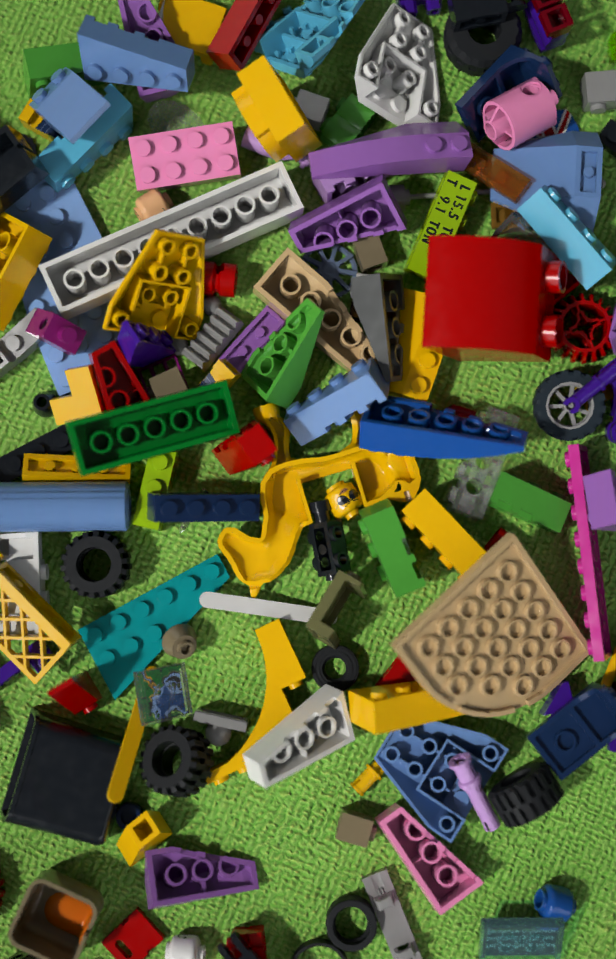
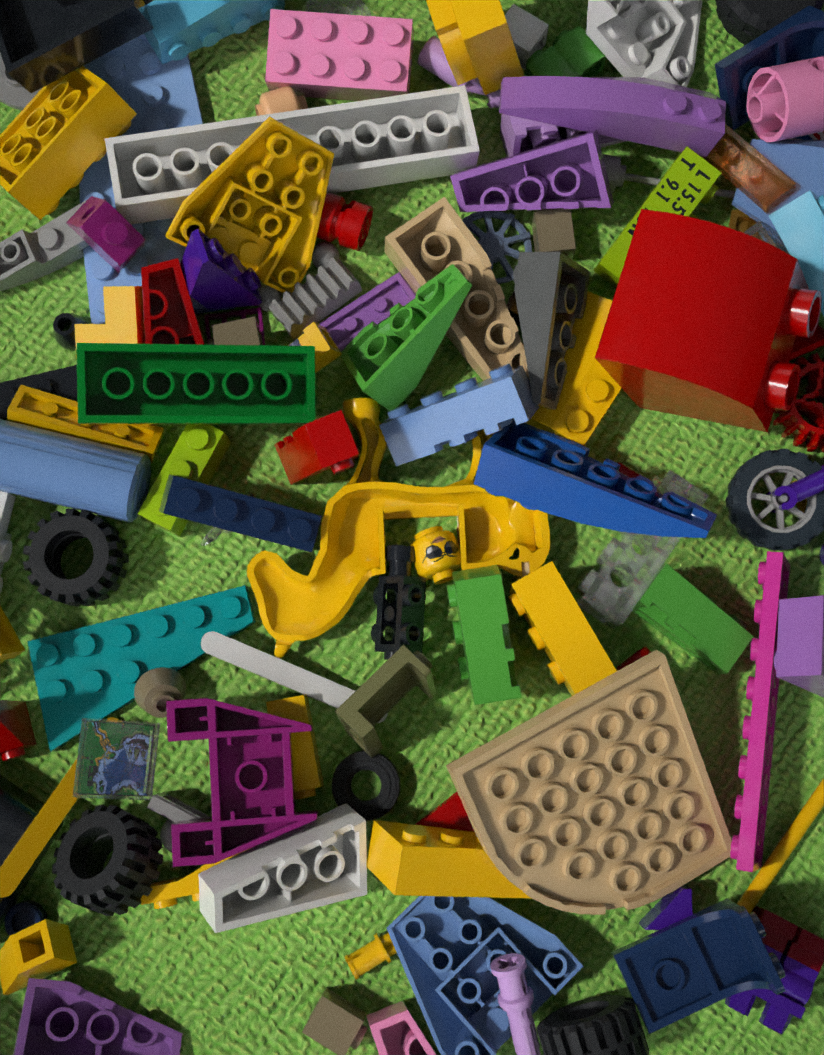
camera: 15 degrees right, 5 degrees down
none -> magenta wedge [166,698,318,867]

